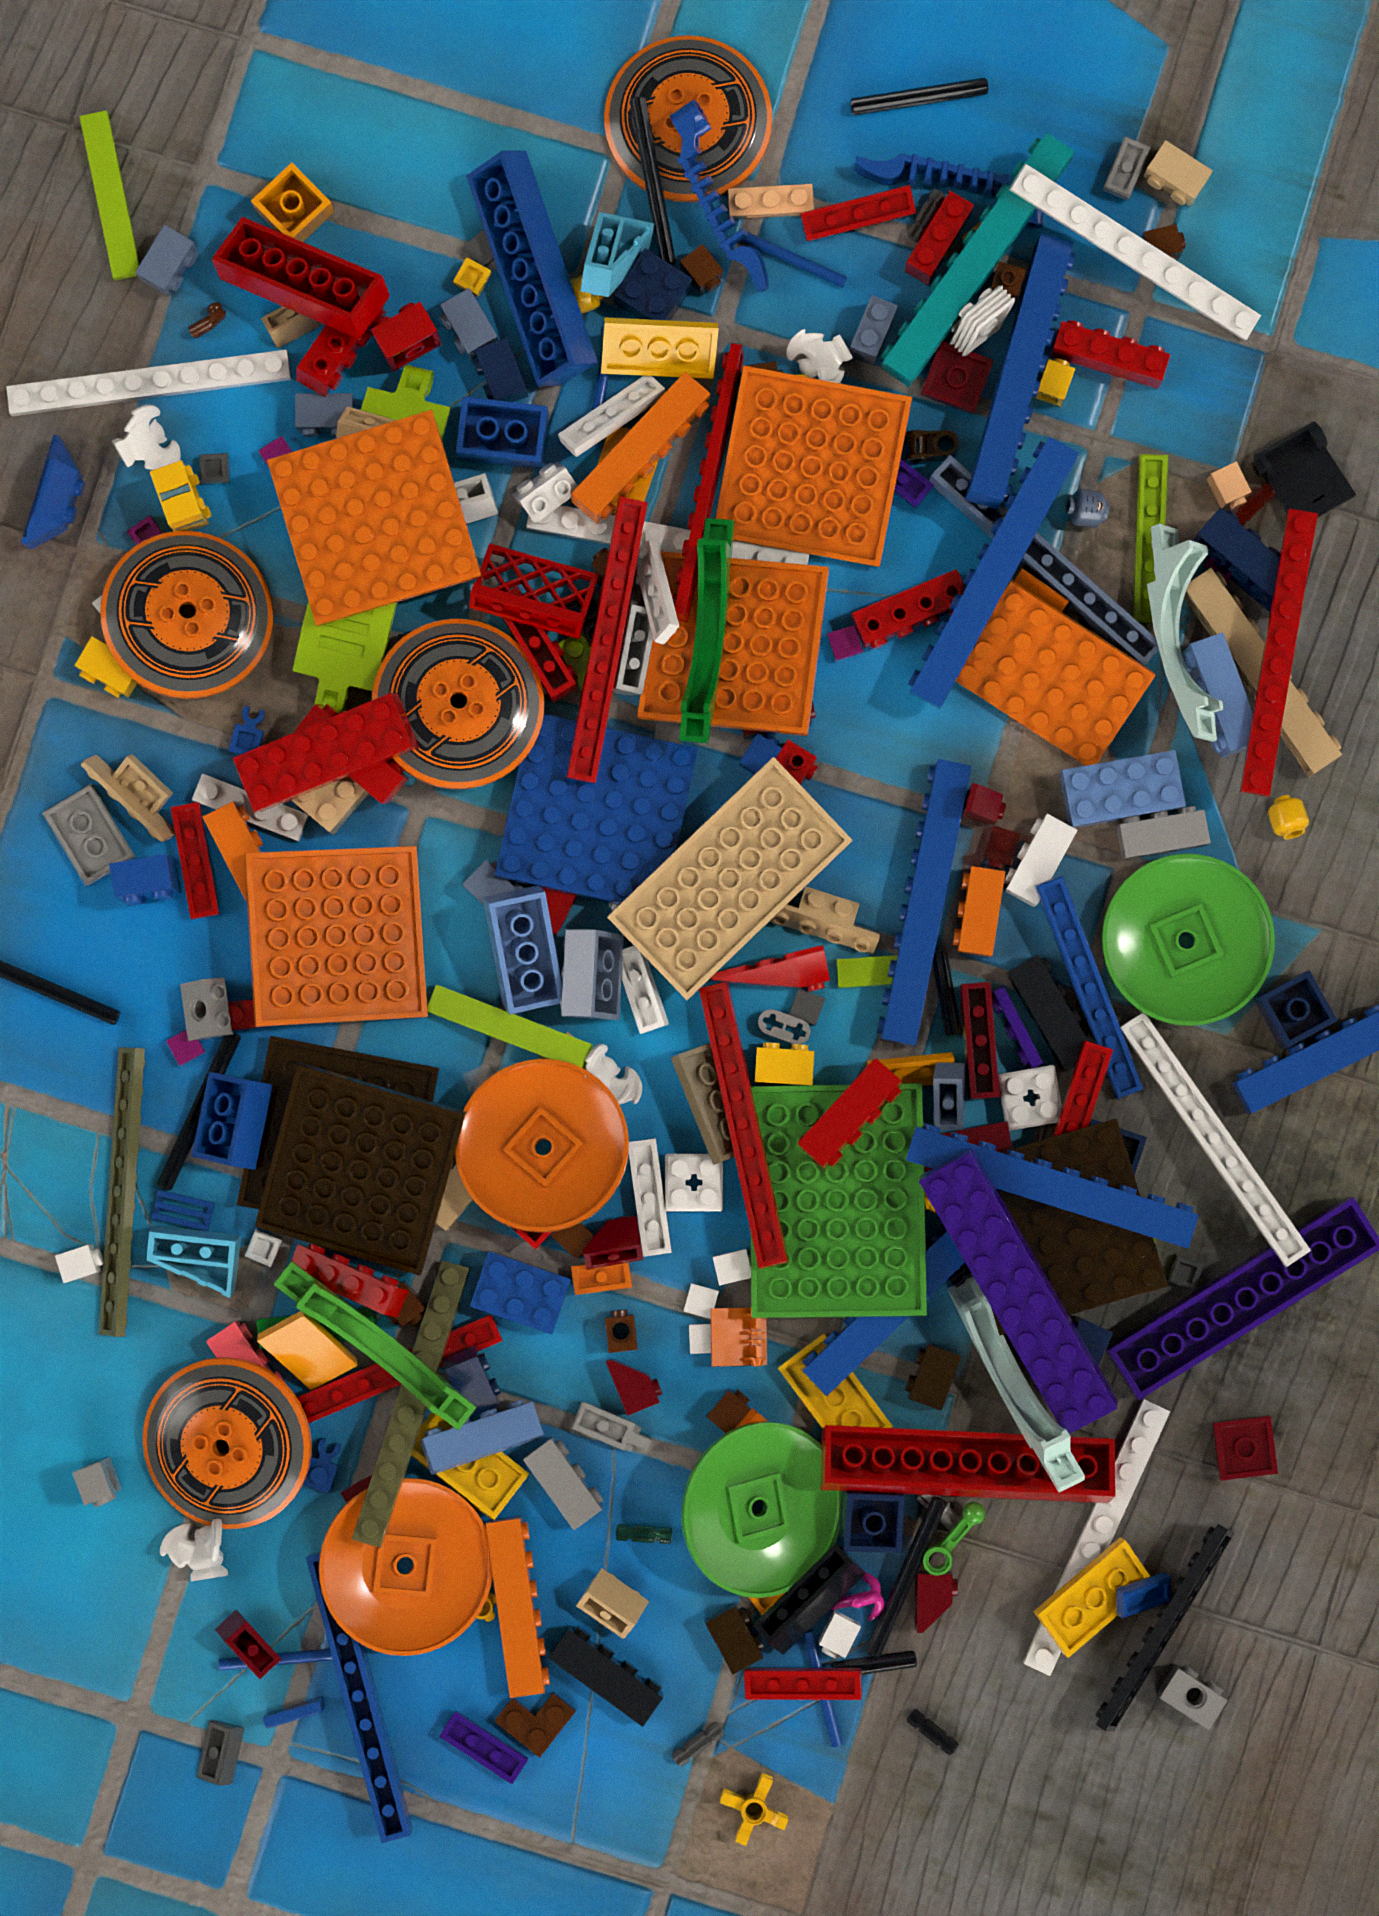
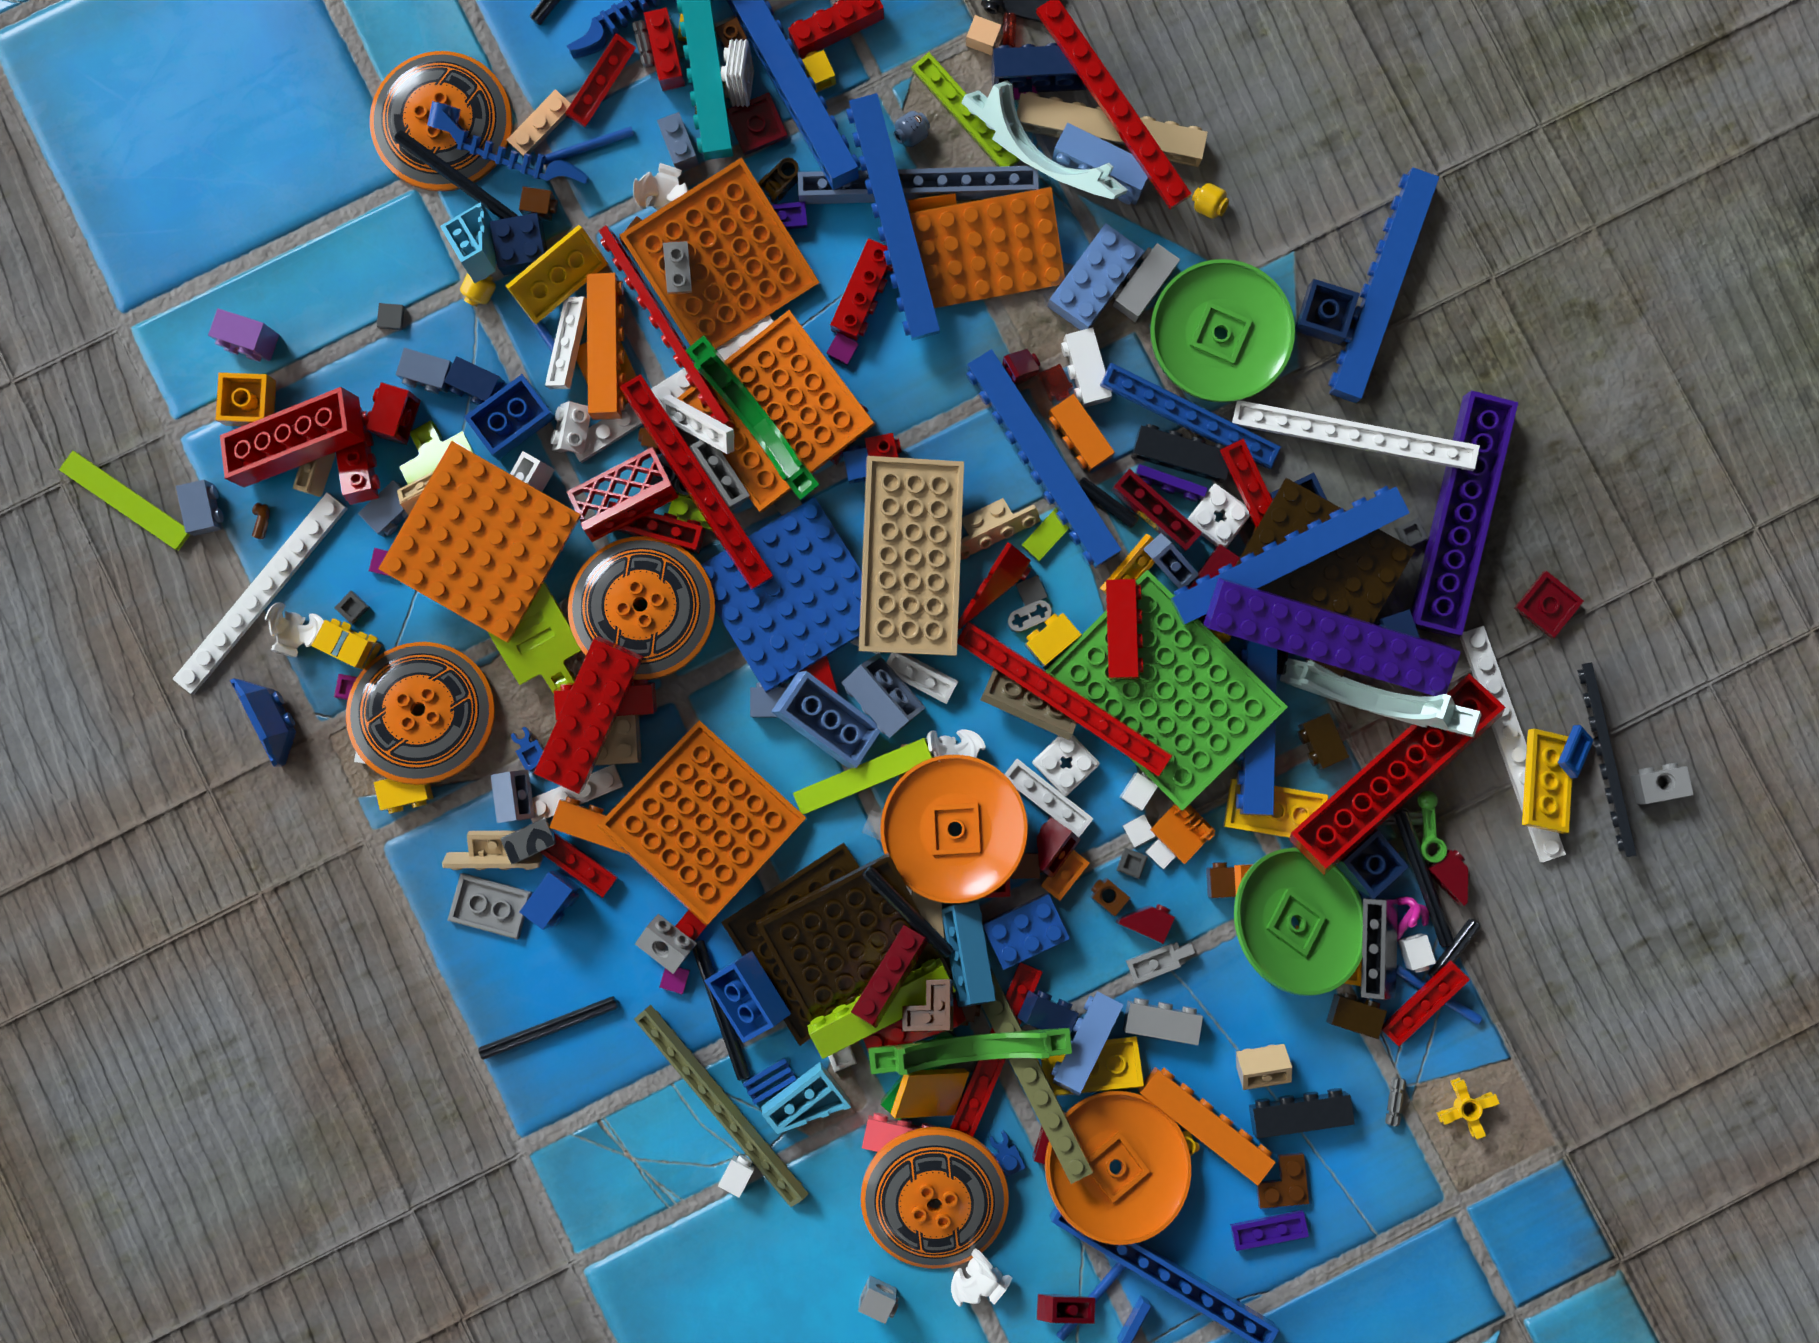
camera: 45 degrees left, 0 degrees up
yellow plate [453,257,492,297] -> none
blue brick [466,150,598,387] -> none
clear green axle [616,1524,672,1544] -> none
black axle [907,1709,959,1755] -> none
none -> medium lavender brick [208,308,279,362]
none -> sand blue brick [491,770,535,823]
none -> slope [500,818,556,864]
none -> light grey brick [663,241,692,295]
none -> lime brick [807,958,956,1059]
none -> dark red brick [851,925,928,1028]
none -> black axle [862,866,954,958]
none -> reddish brown plate [902,979,953,1032]
none -> dark azure brick [941,903,996,1007]
none -> dark grey tile [1116,847,1148,879]

